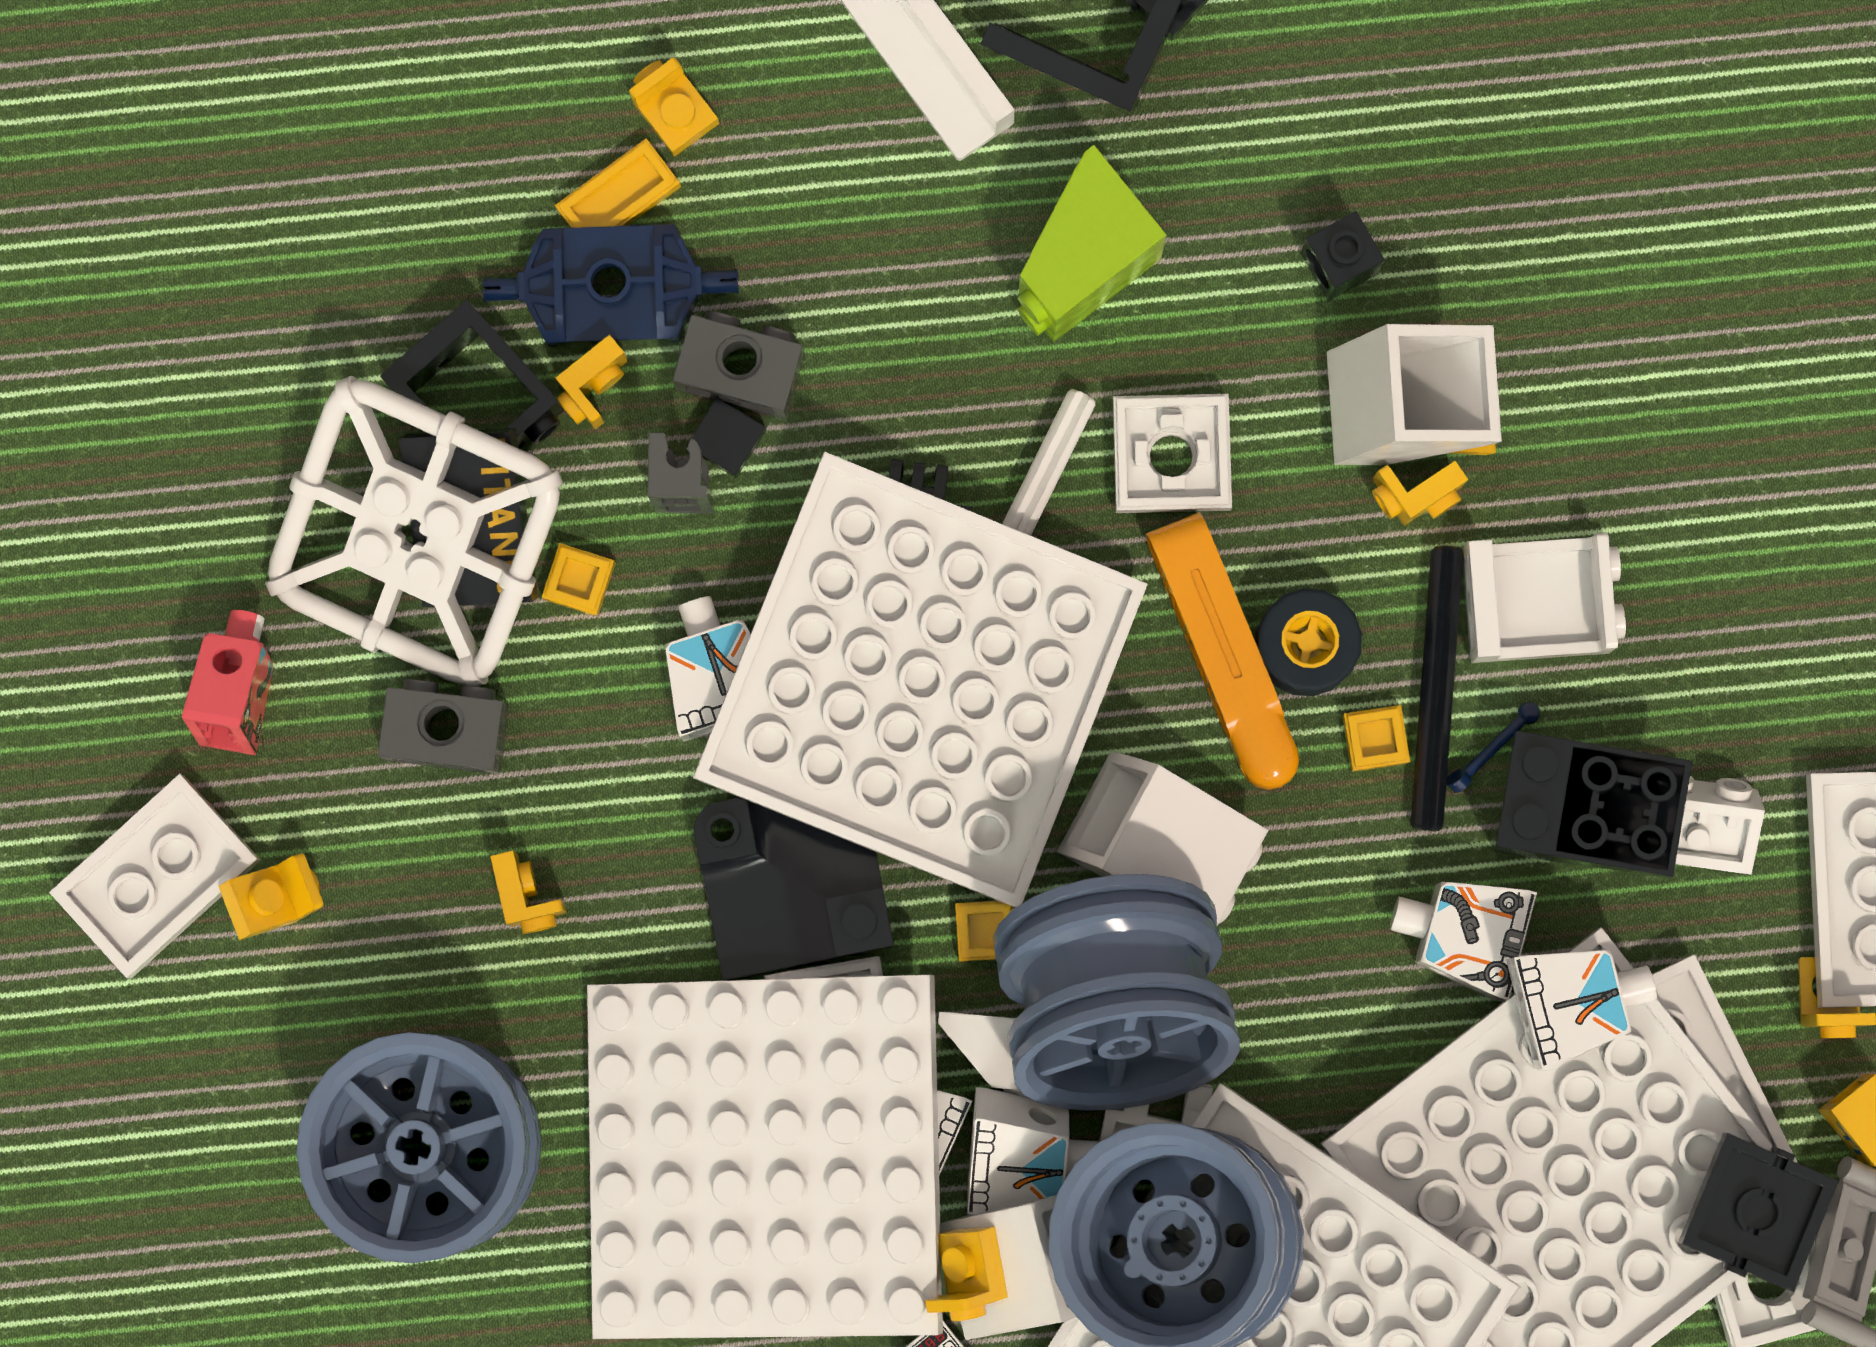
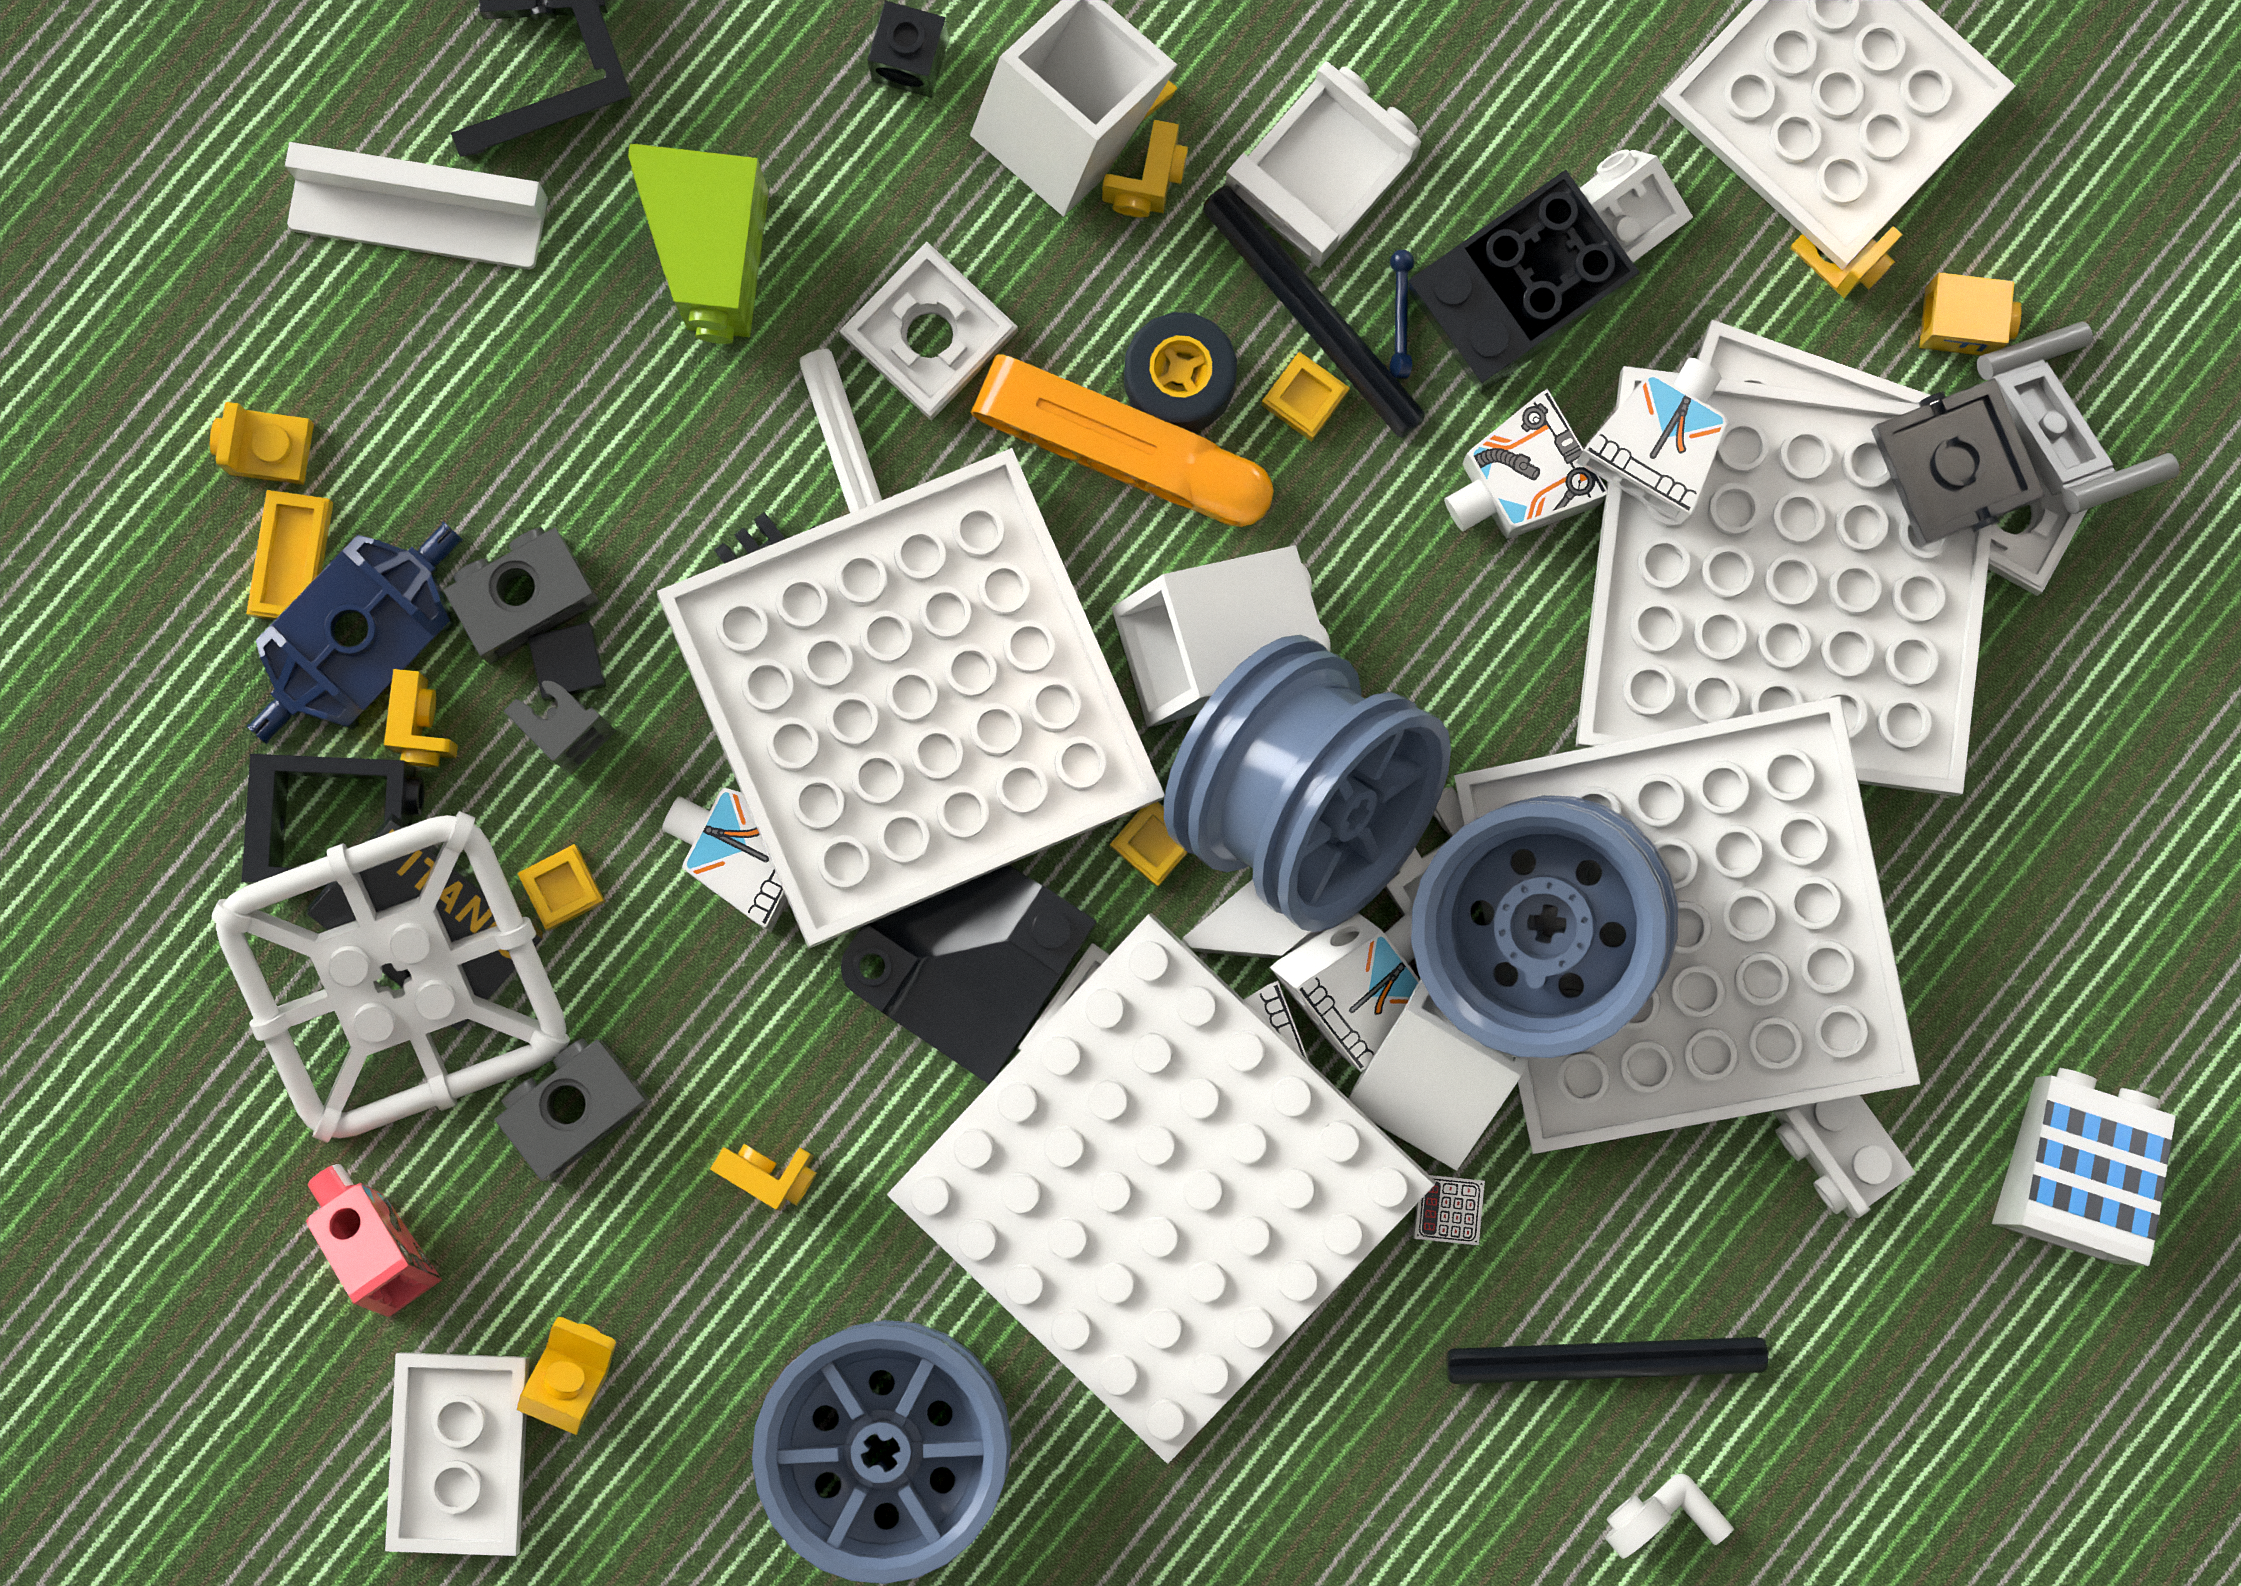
camera: 50 degrees left, 0 degrees up
yellow bracket [925,1227,1008,1321] -> none

